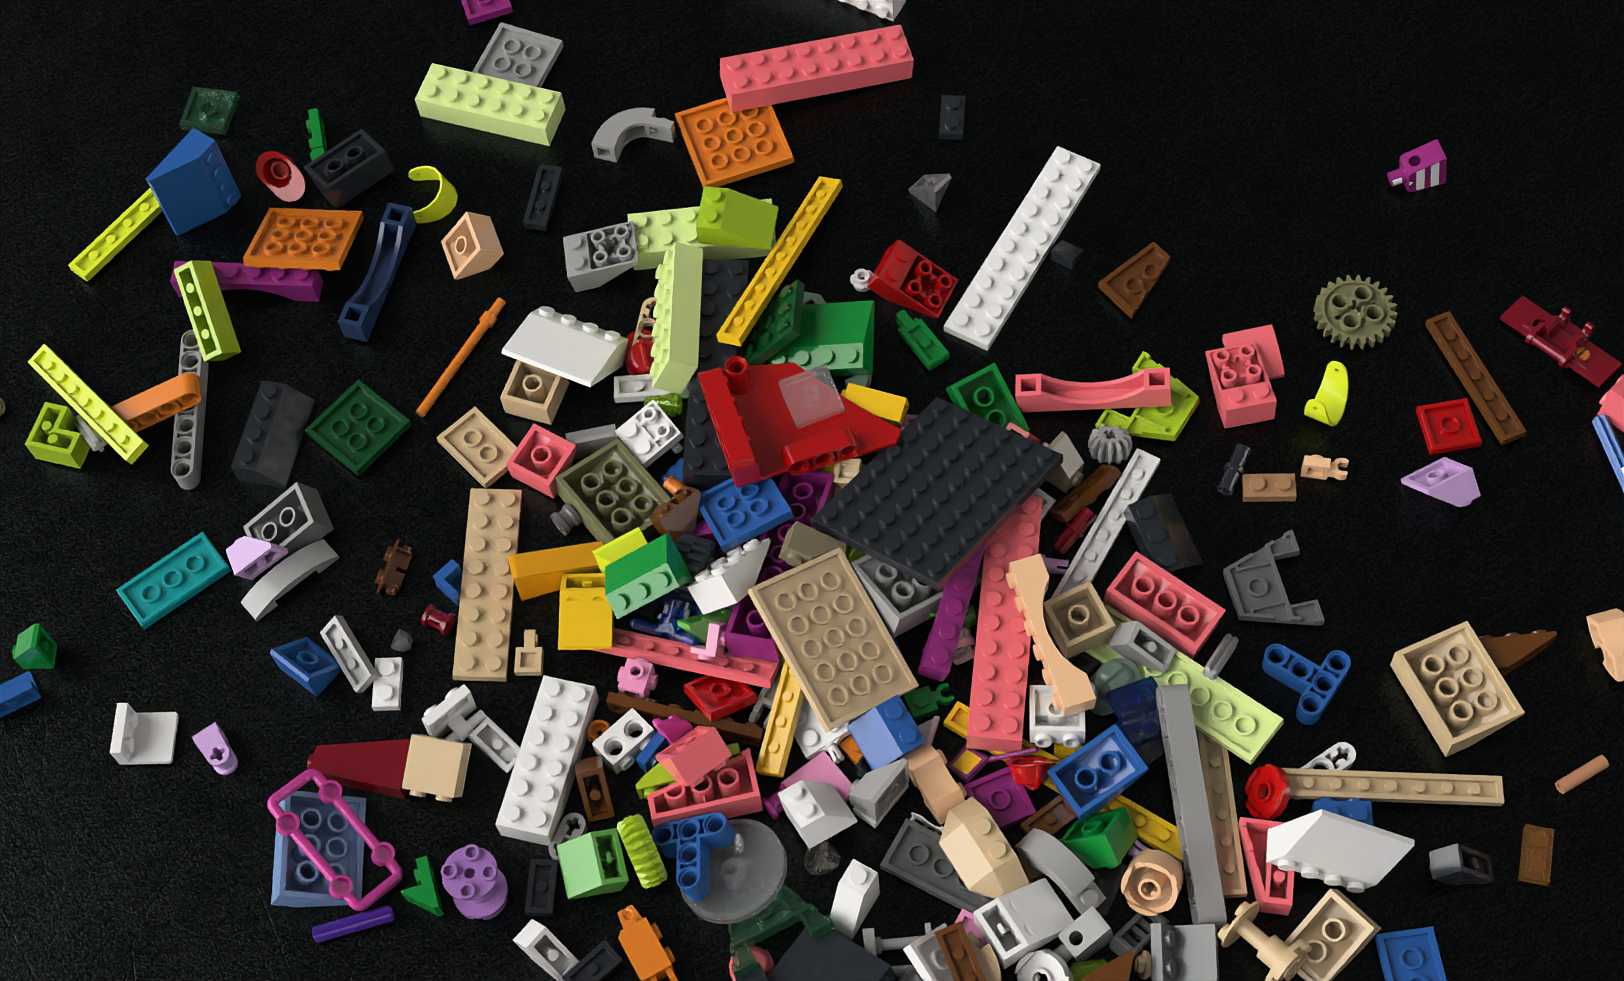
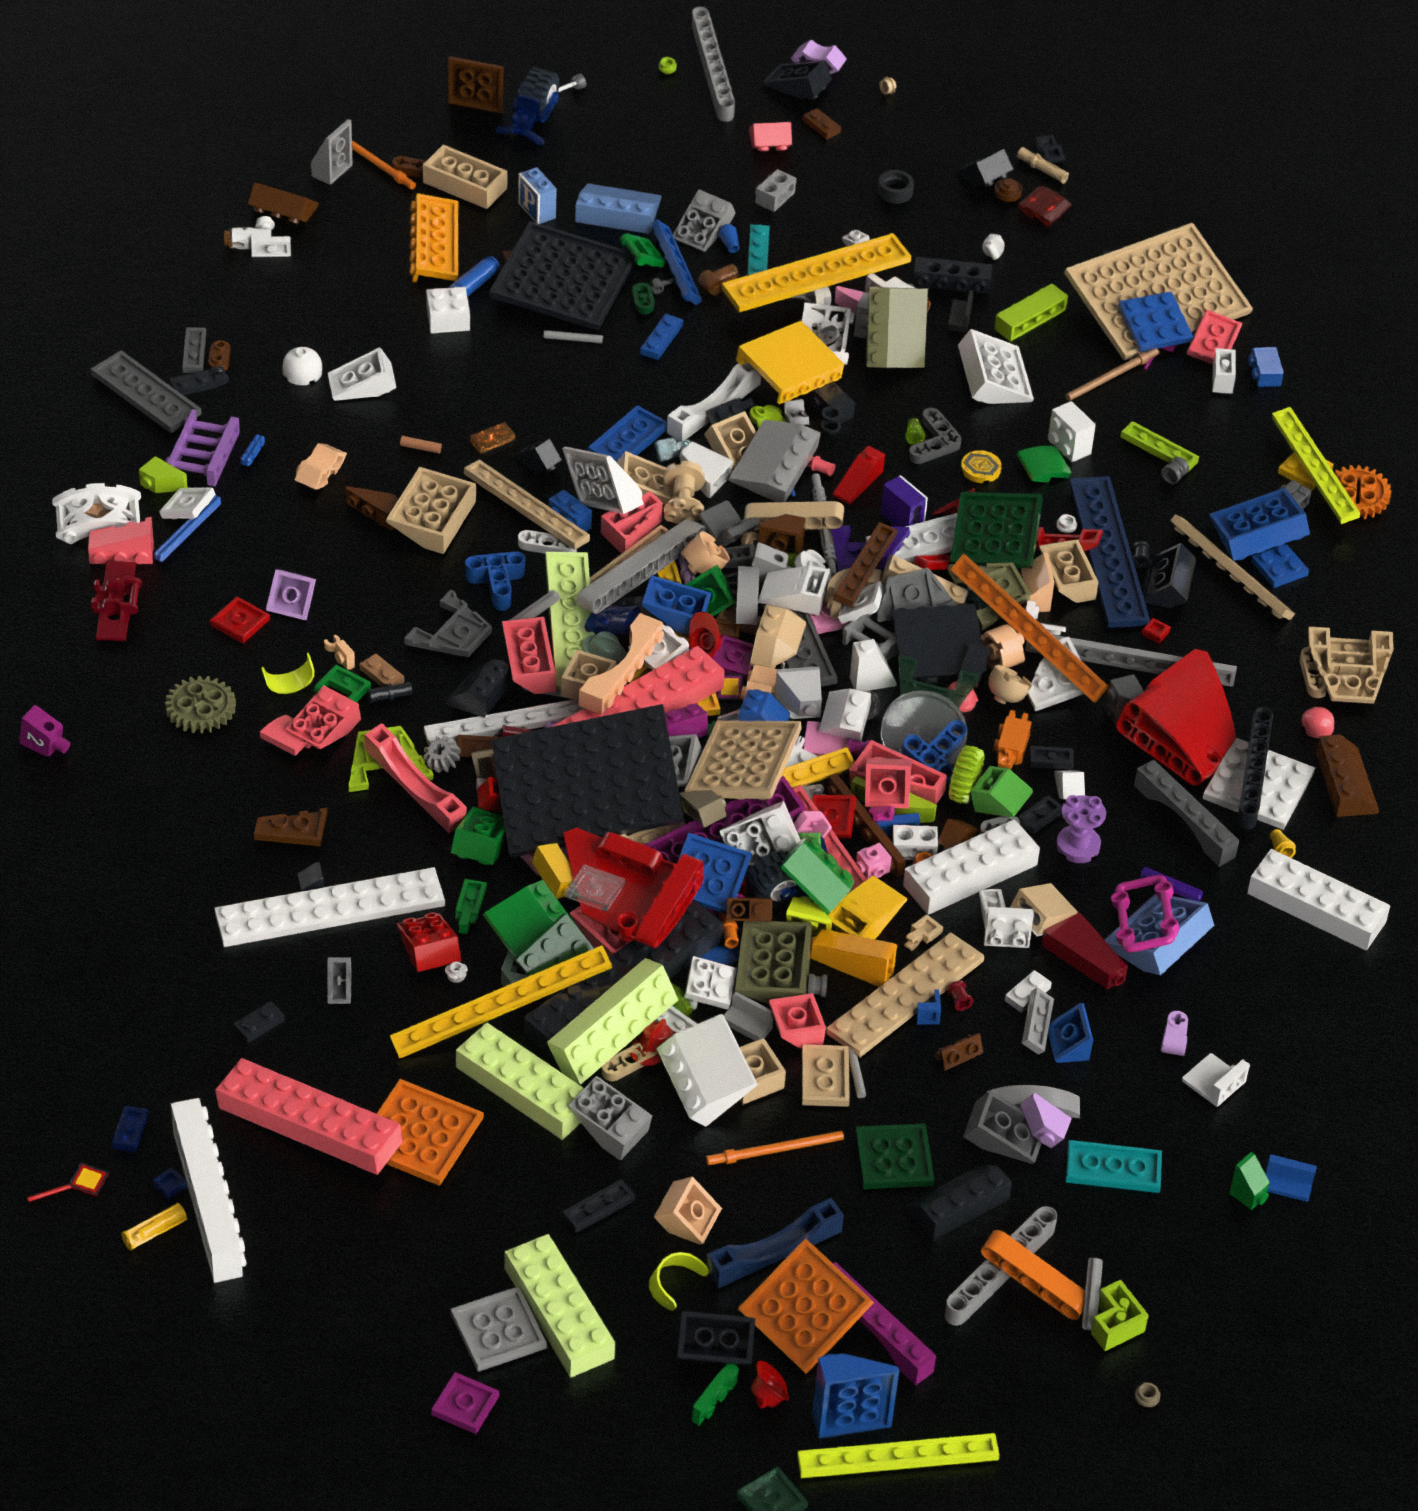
camera: 145 degrees left, 15 degrees down
neon yellow plate [28,344,149,465] -> none
lime brick [174,261,241,362] -> none
dark grey hinge [391,629,413,652] -> none
green slope [401,856,444,916] -> none
light grey arch [592,108,676,162] -> none
lime slope [696,186,778,250] -> none
light grey slope [1108,621,1176,673] -> none
red tile [1245,764,1291,820] -> none
reddish brown plate [1425,311,1527,445] -> none
none -> green plate [314,665,371,703]
none -> light grey bar [849,1048,866,1098]

